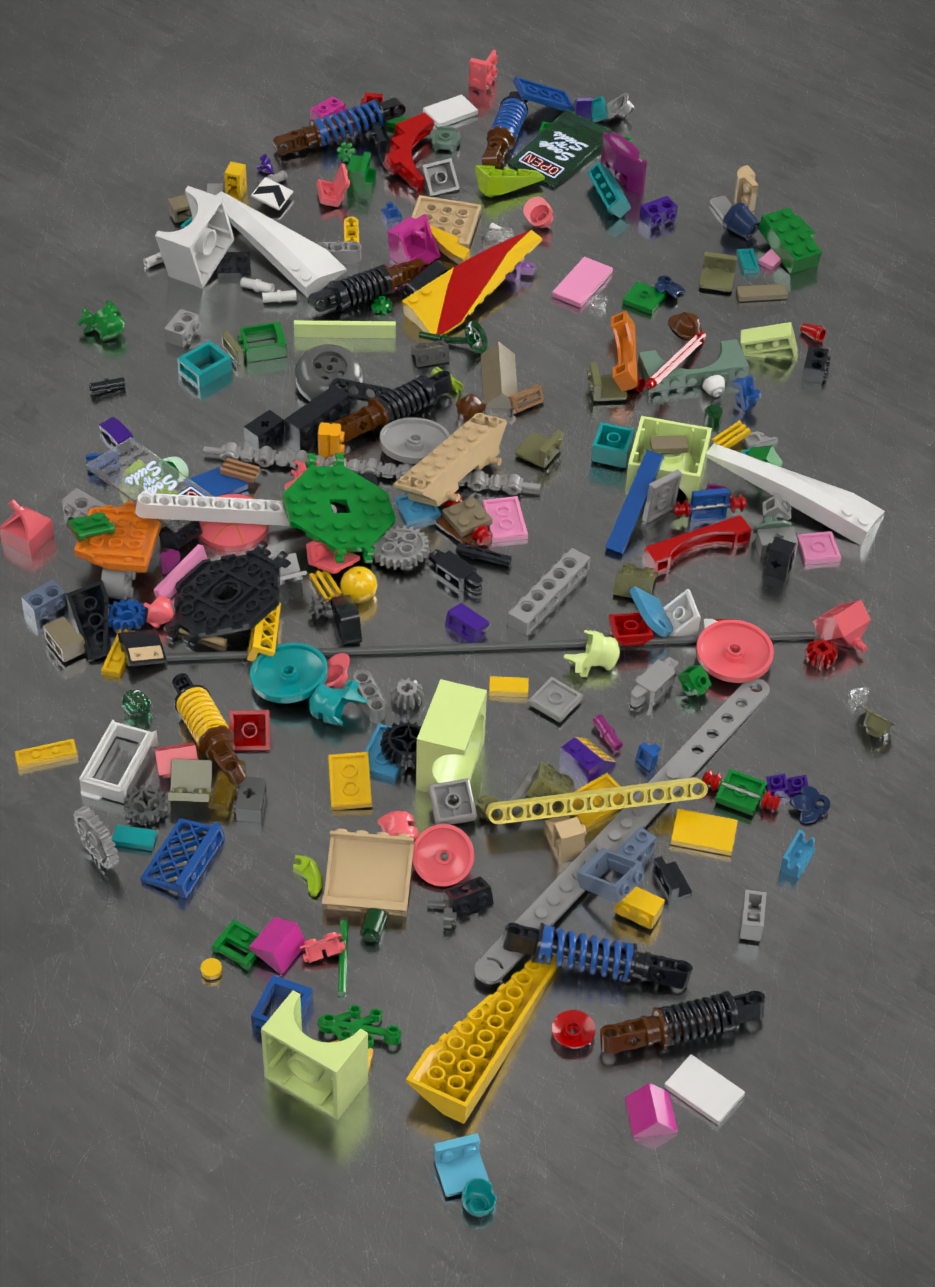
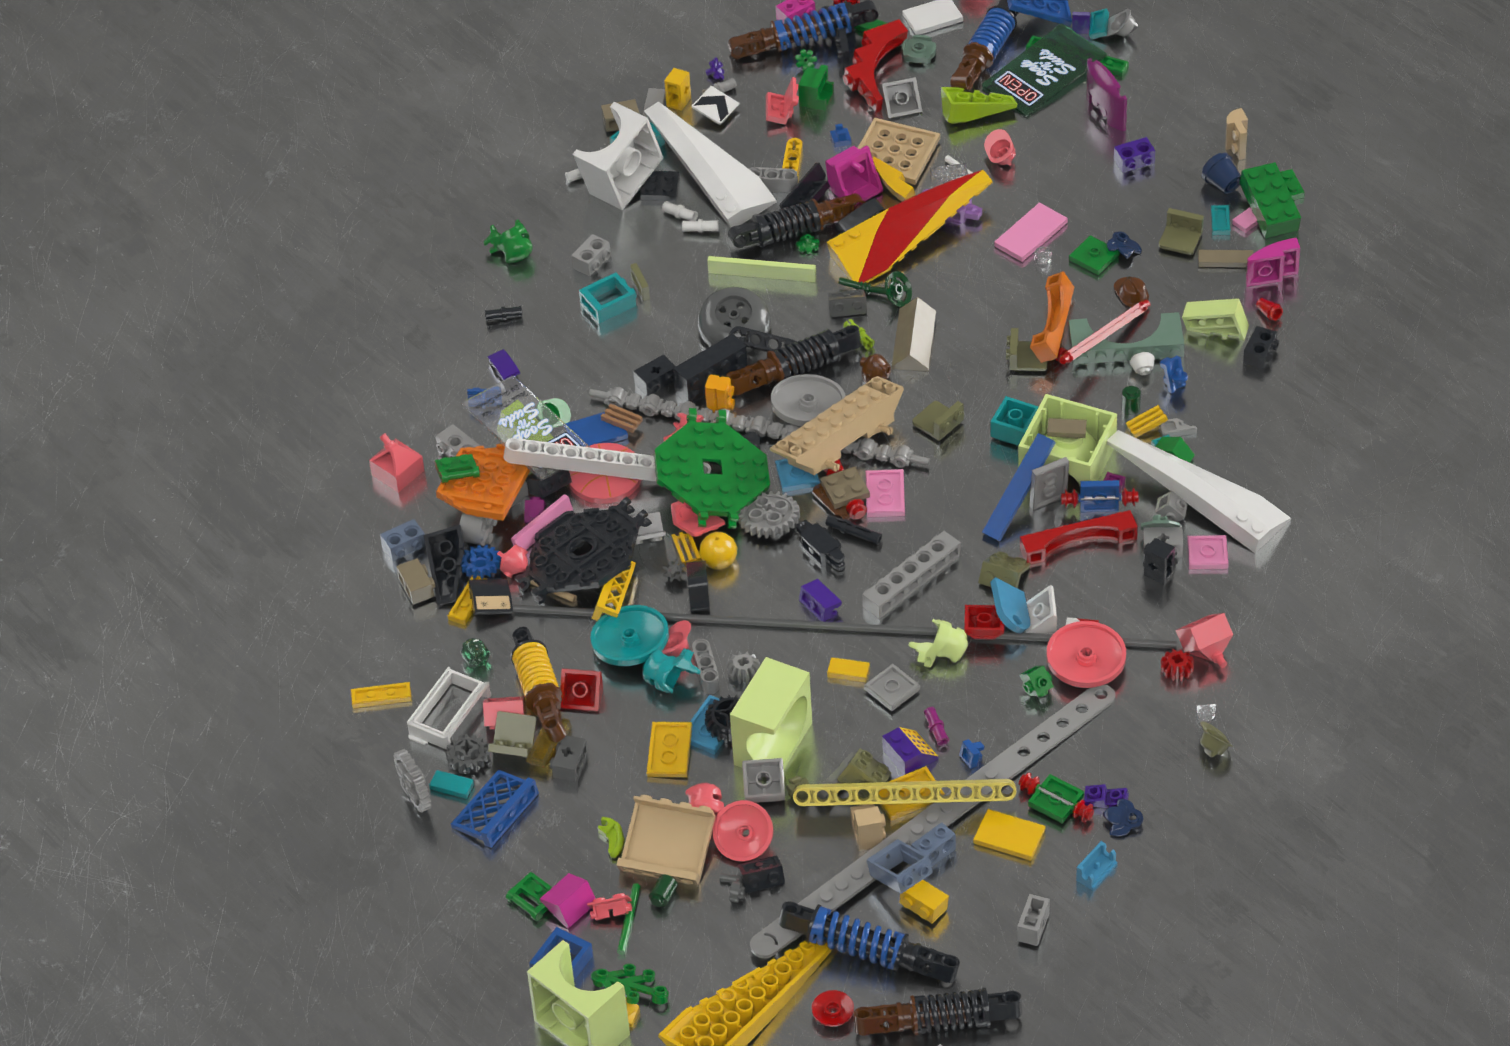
camera: 15 degrees right, 0 degrees up
yellow piece [200,958,222,980] -> none
green window [237,321,287,363] -> none
medium nougat tile [509,384,544,413] -> none
teal brick [587,161,631,218] -> none
light grey hinge [630,657,679,708] -> none
black panel [653,856,692,902] -> none
light grey tile [710,195,732,220] -> none
none -> black bracket [779,163,830,209]
none -> dark pink slope [1246,238,1300,287]

